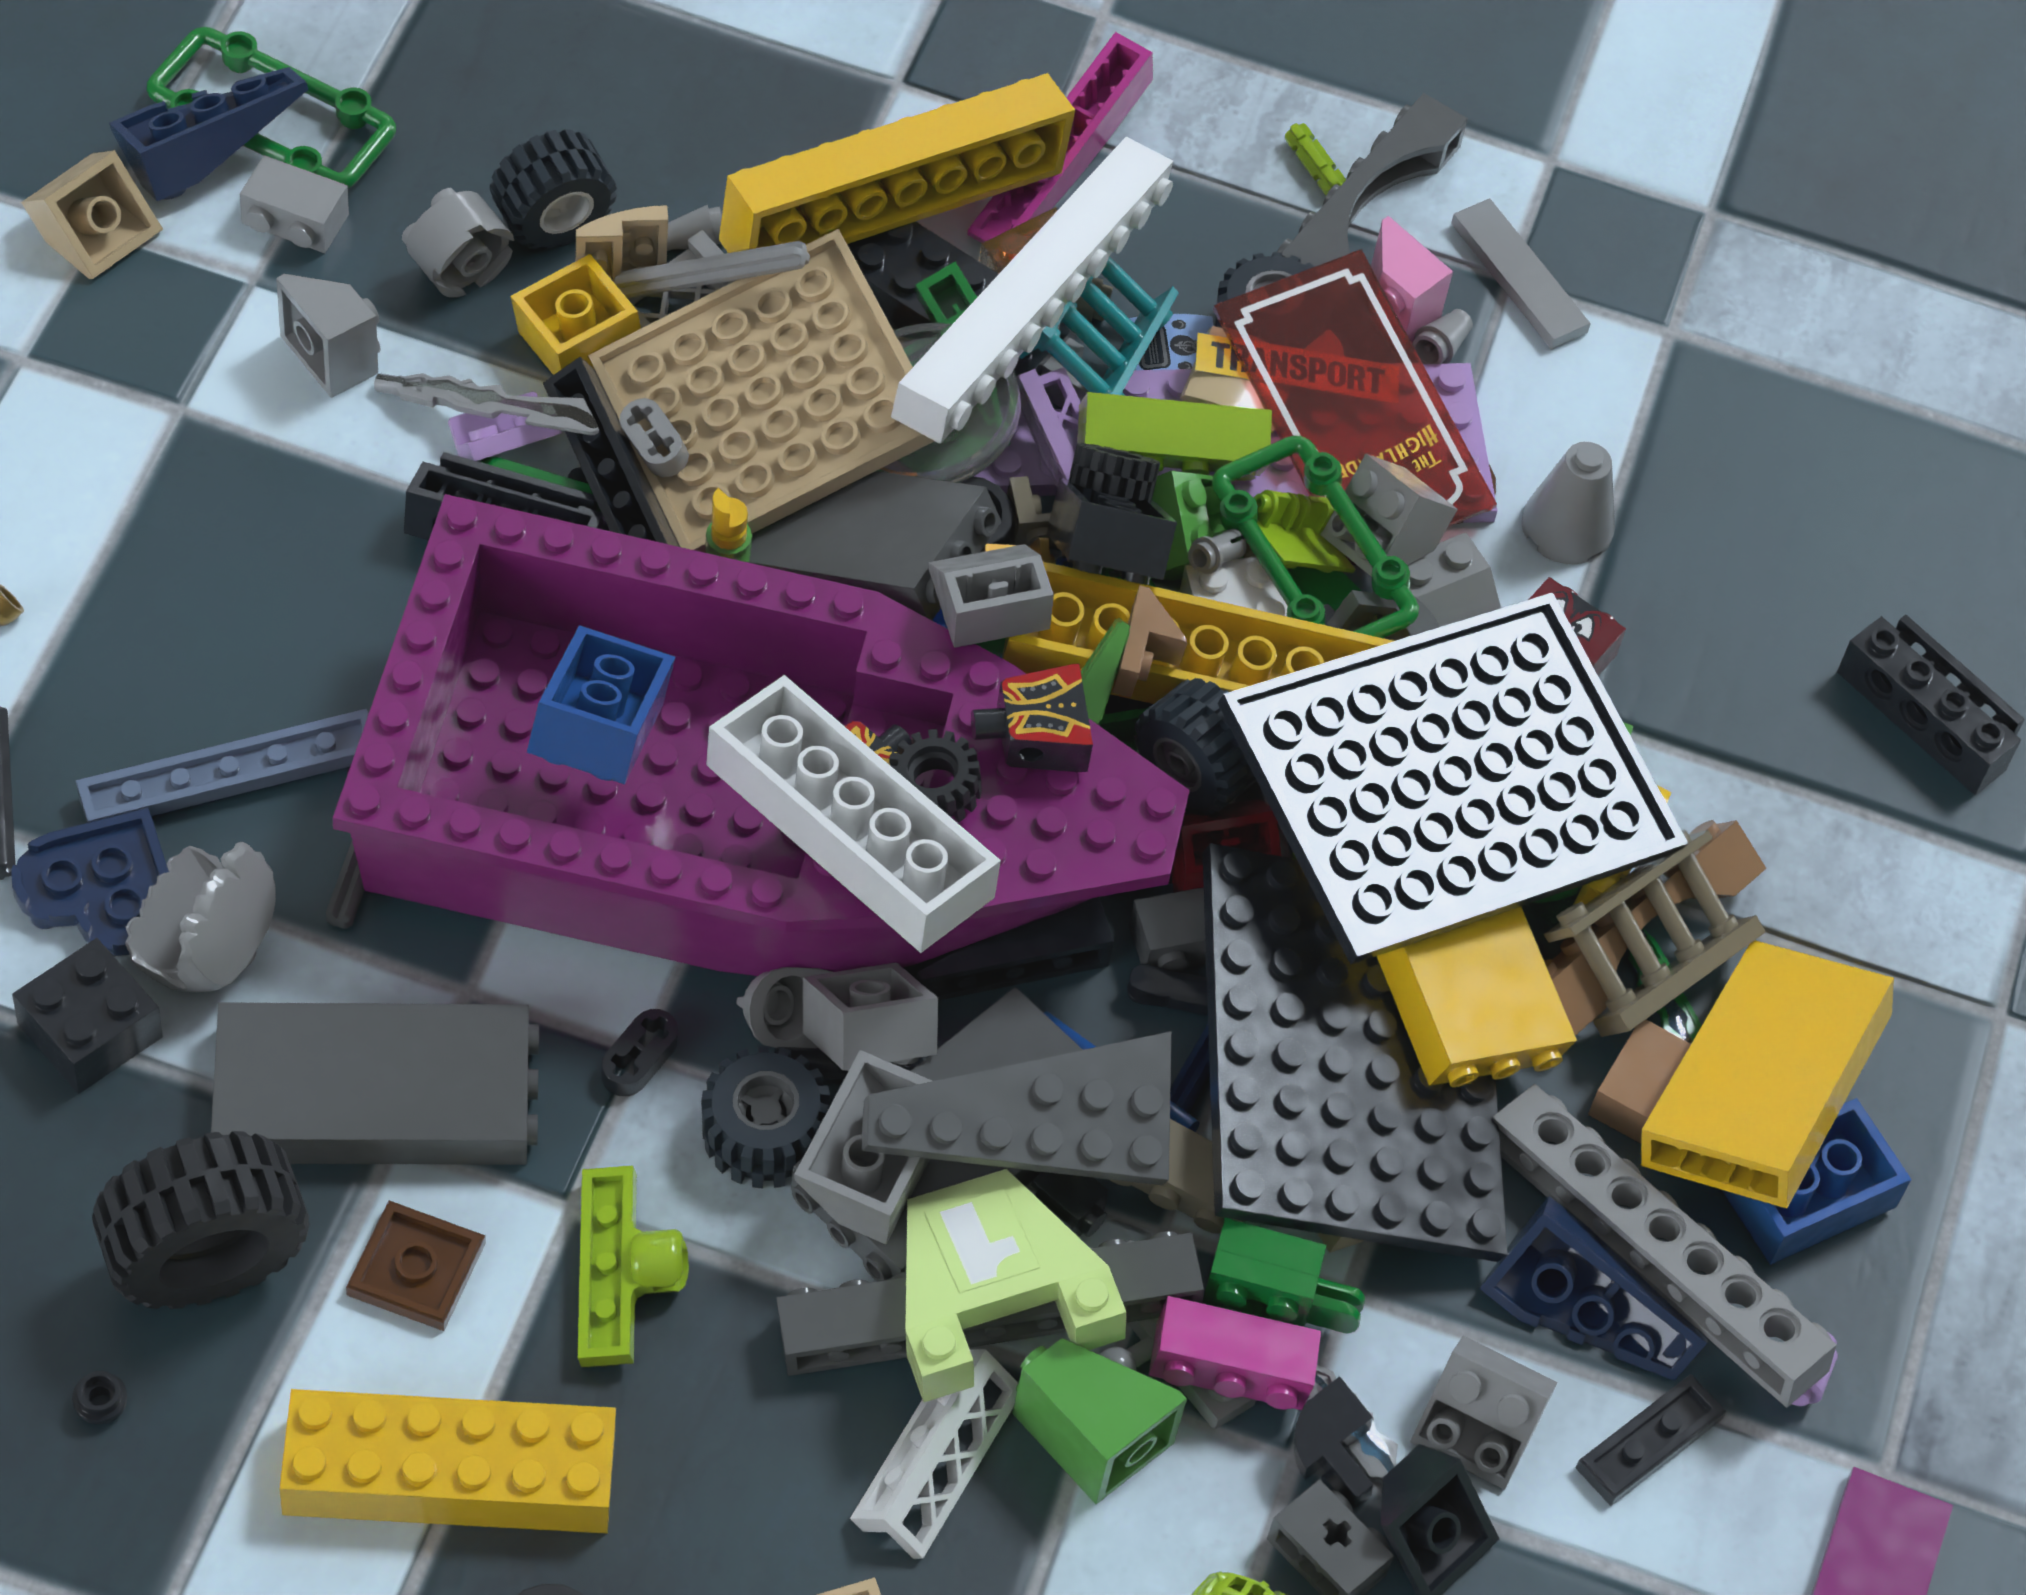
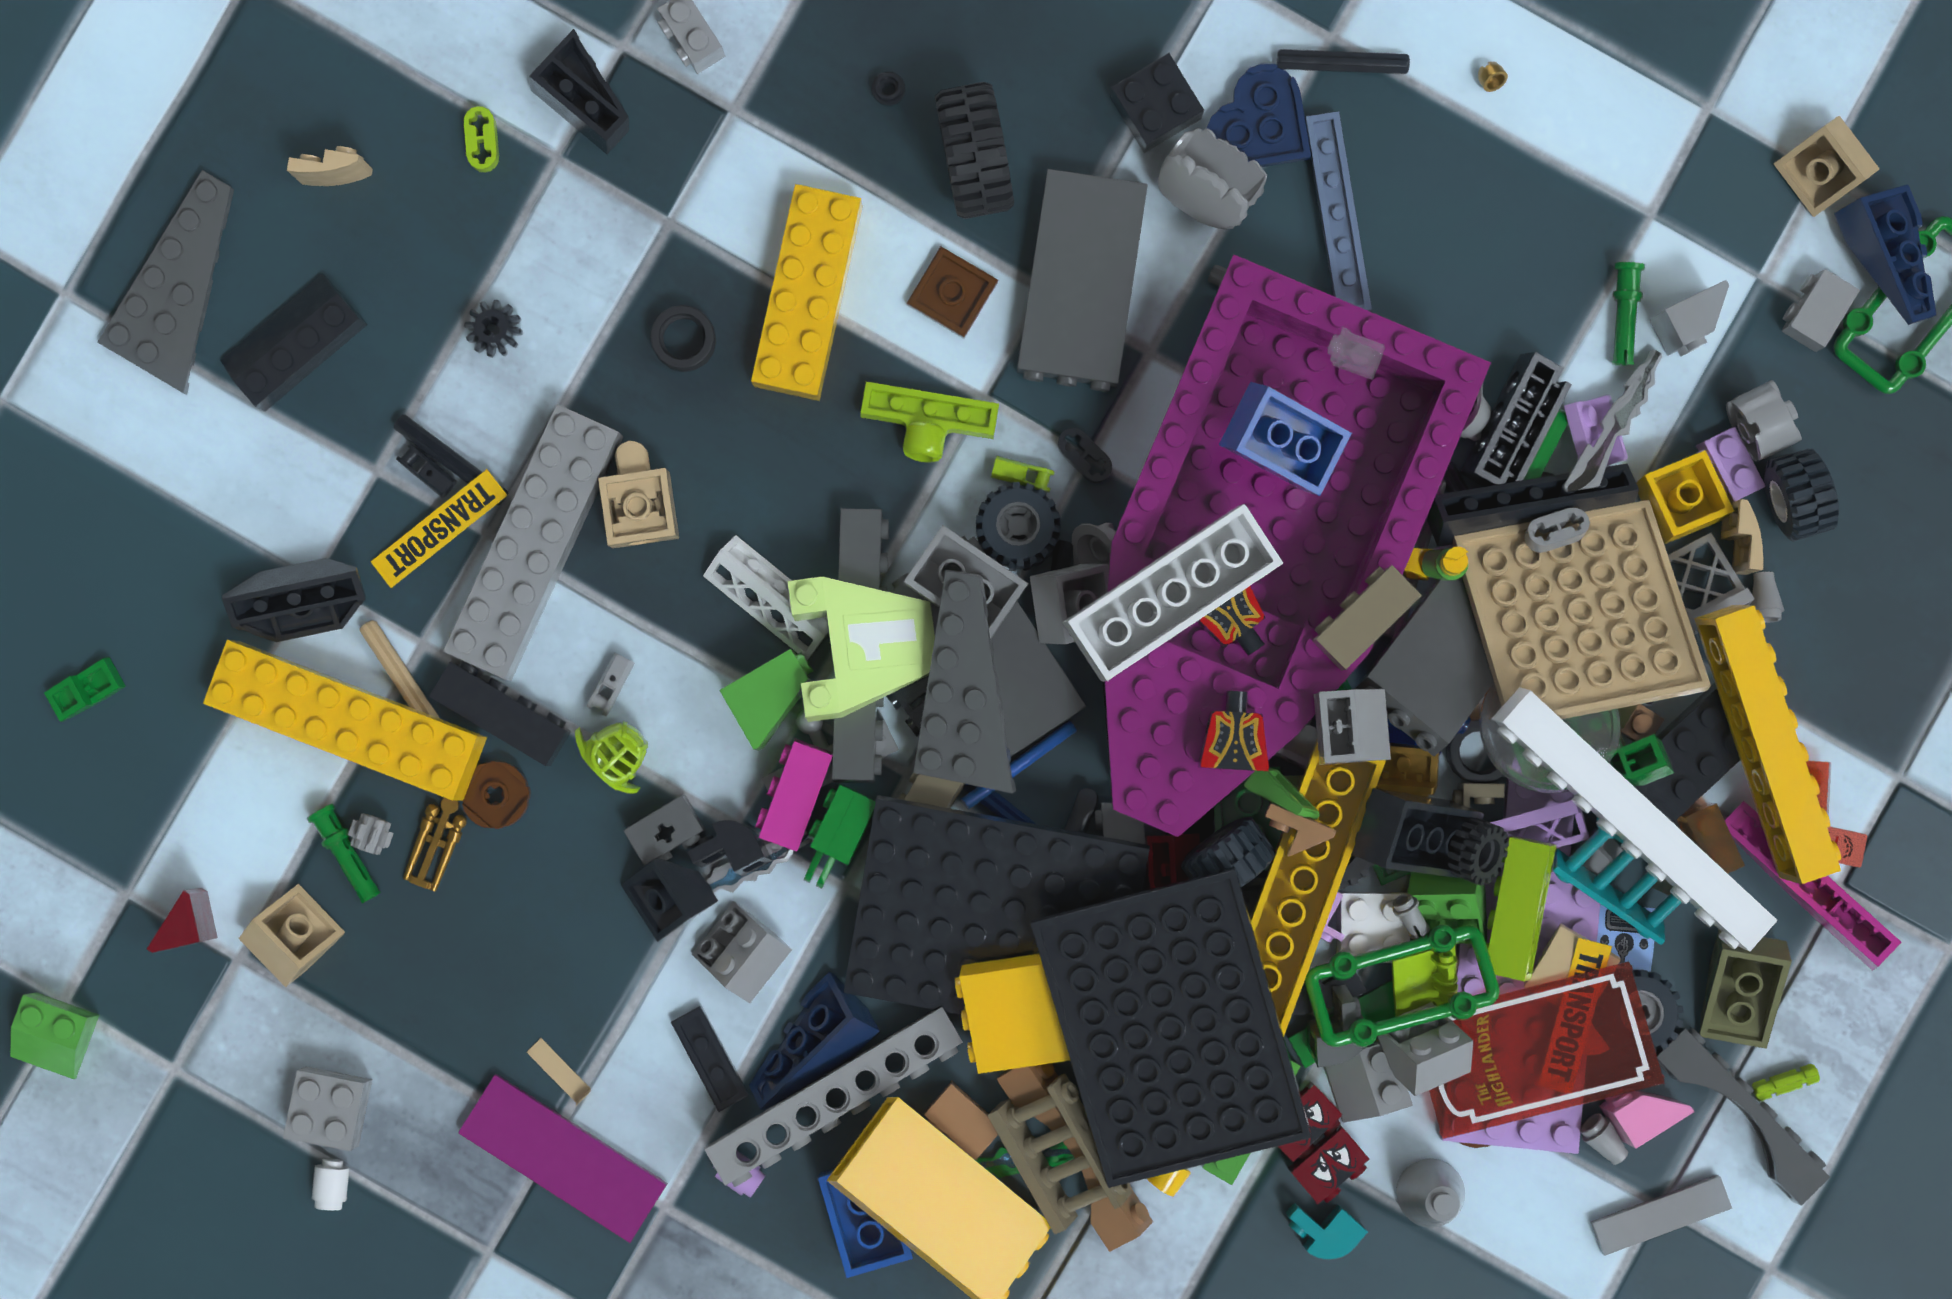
camera: 110 degrees right, 30 degrees up
light grey axle [614,241,810,298] -> none
black tyre [889,729,982,823] -> none
none -> lime bar [991,456,1055,493]
none -> teal brick [1286,1203,1368,1259]
none -> dark tan brick [1312,565,1422,671]
none -> clear bracket [1328,327,1386,380]
none -> green pin [1612,262,1645,366]
none -> lavender bracket [1696,427,1765,503]
none -> olive slope [1698,929,1792,1049]

